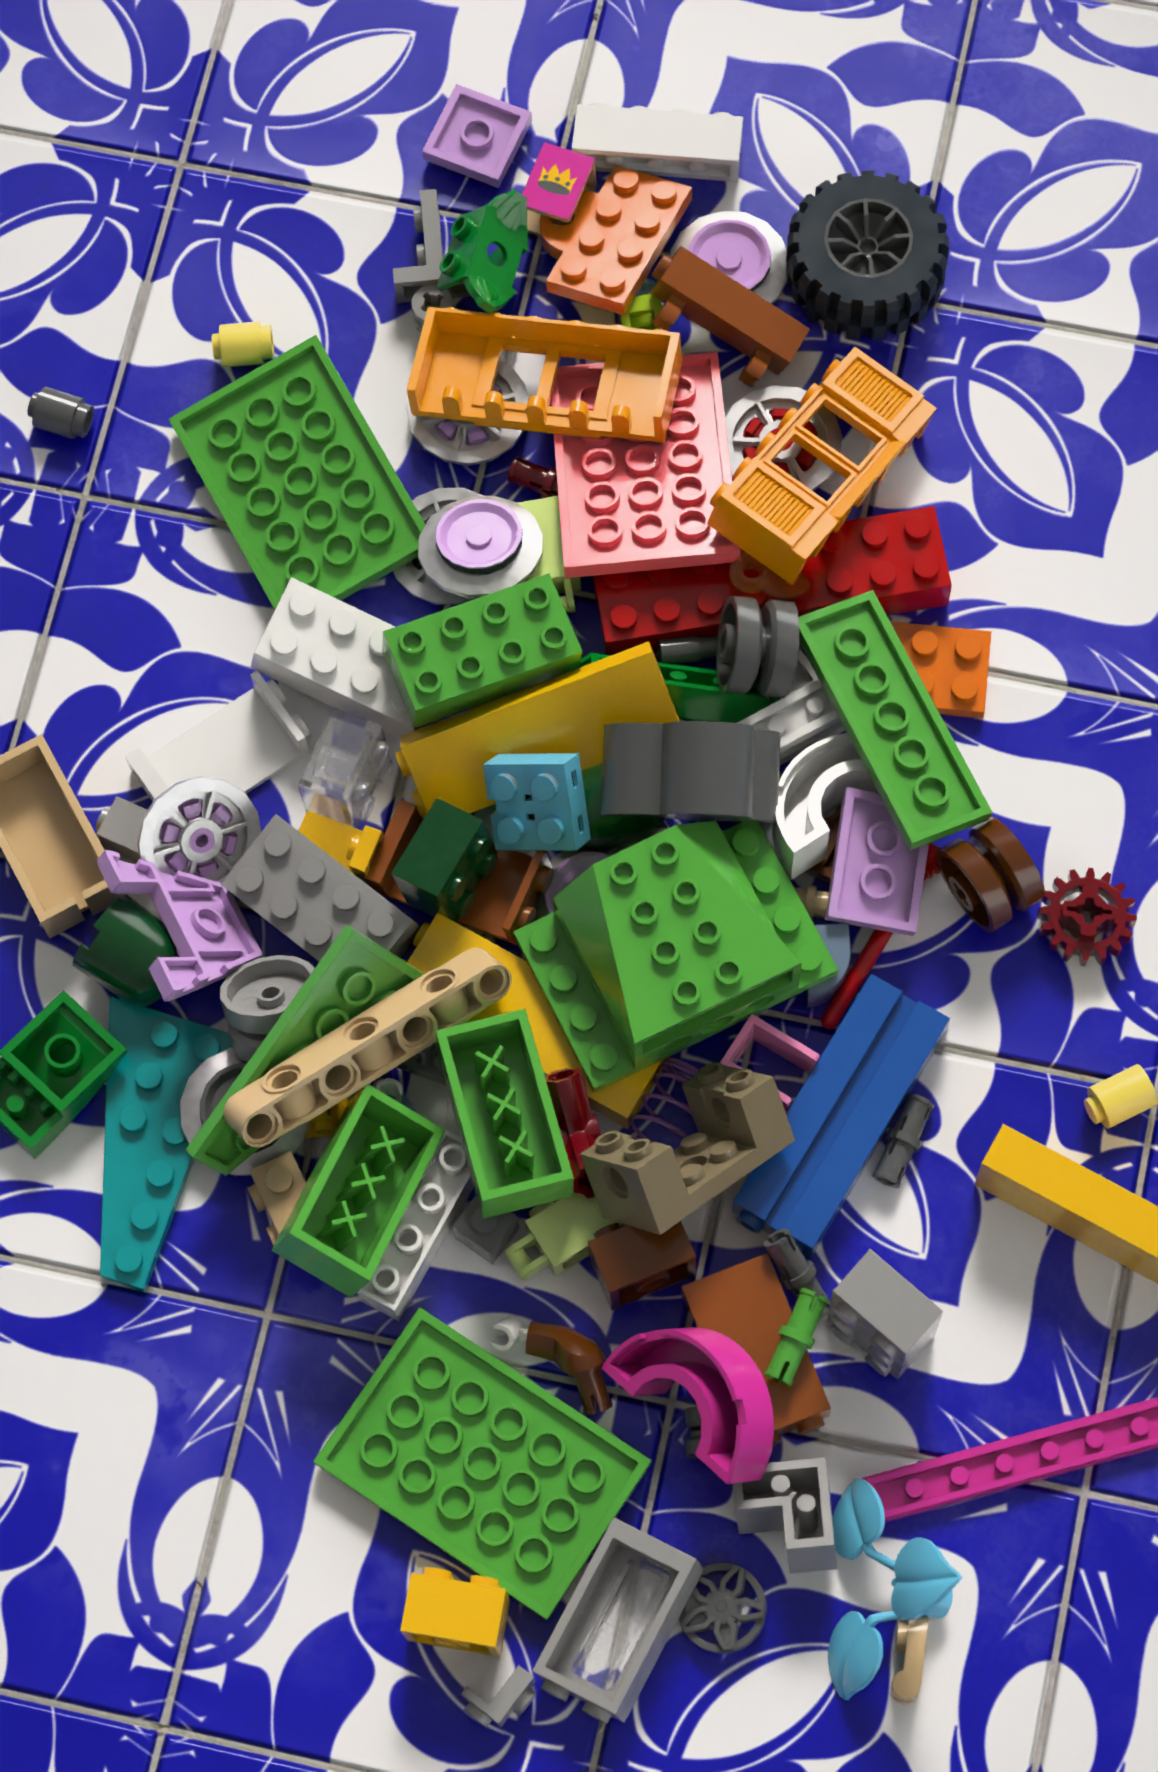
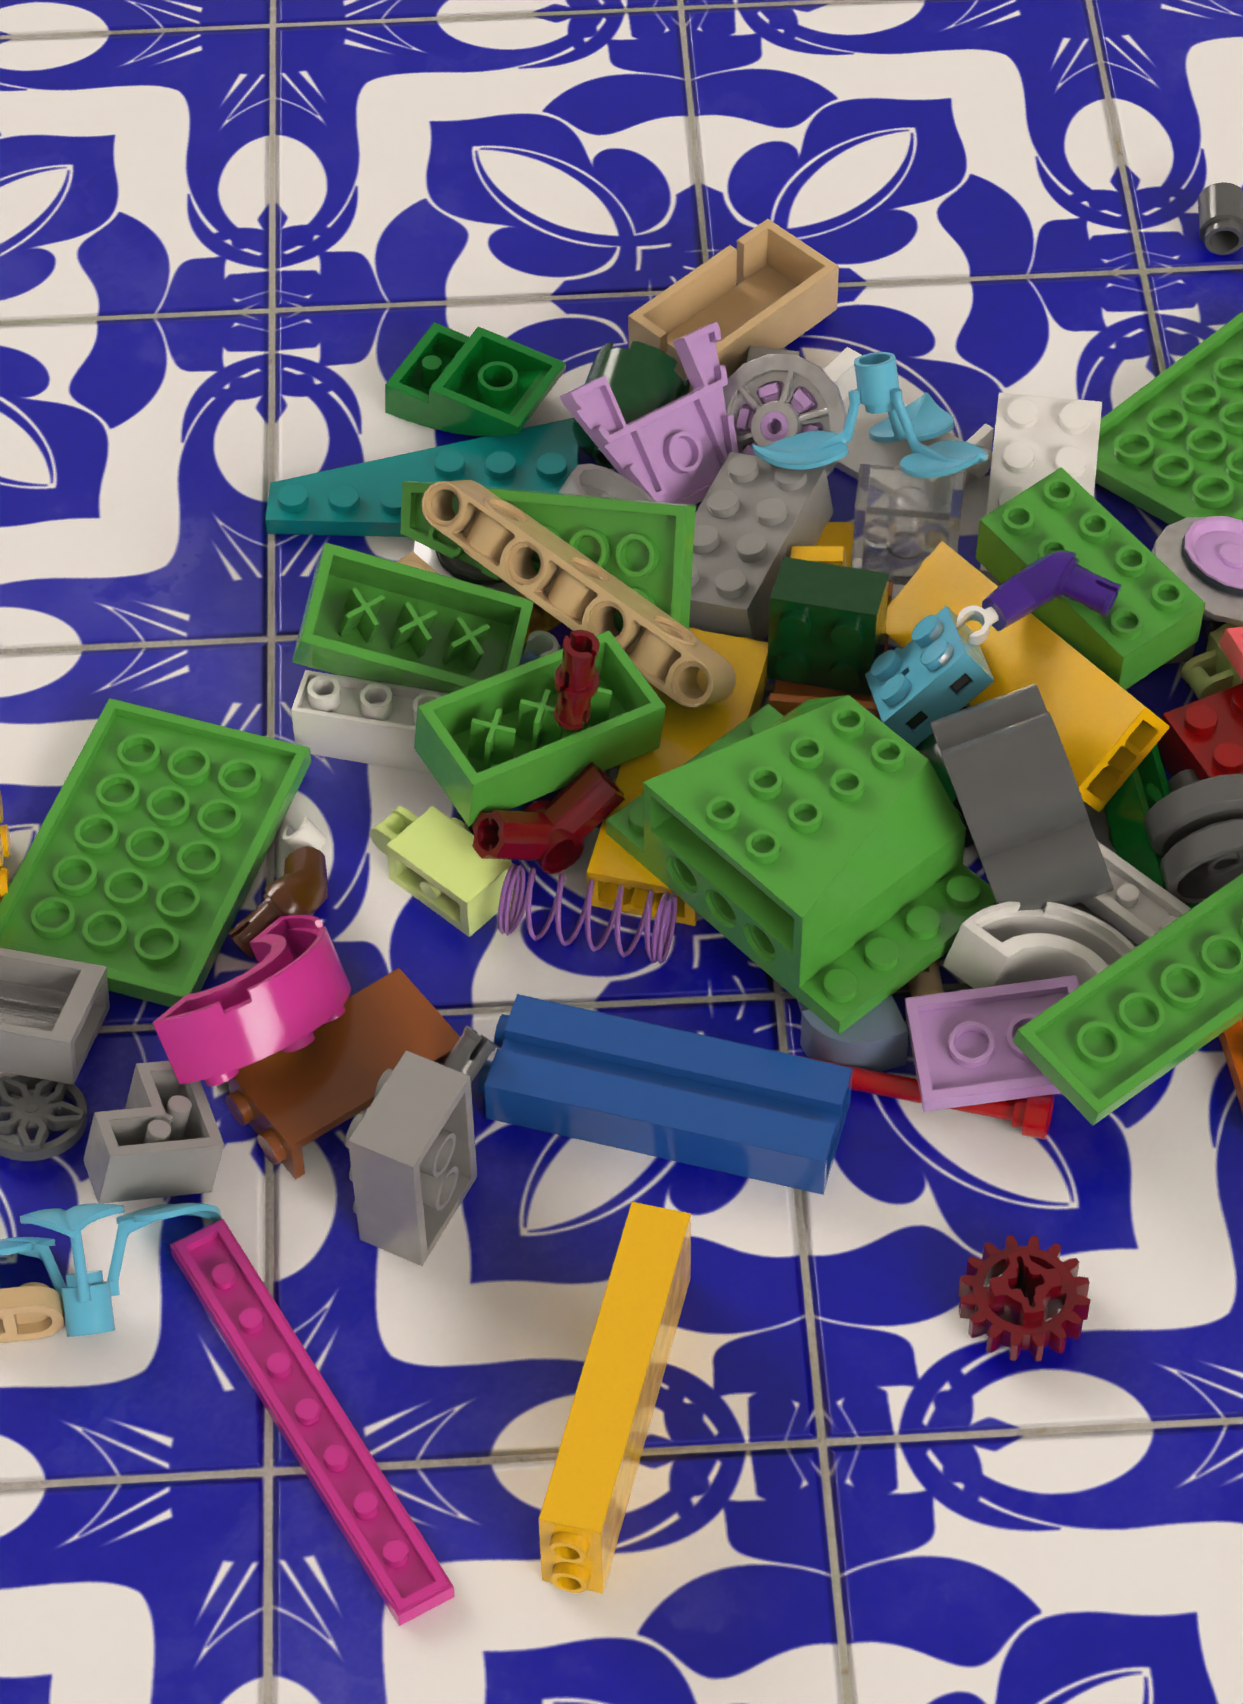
camera: 70 degrees right, 20 degrees down
dark grey brick [452,1196,519,1265] -> none
dark tan plate [580,1063,795,1235] -> none
reddish brown brick [588,1221,696,1311] -> none
bright pink piece [720,1014,820,1113] -> none
bright green pin [764,1288,829,1387] -> none
dark grey pin [872,1093,935,1188] -> none
reddish brown wheel [936,817,1045,934] -> none
light yellow brick [1084,1064,1158,1129] -> none
none -> dark red pin [554,630,600,730]
none -> medium azure plant [752,352,988,478]
none -> dark purple arm [957,550,1121,645]

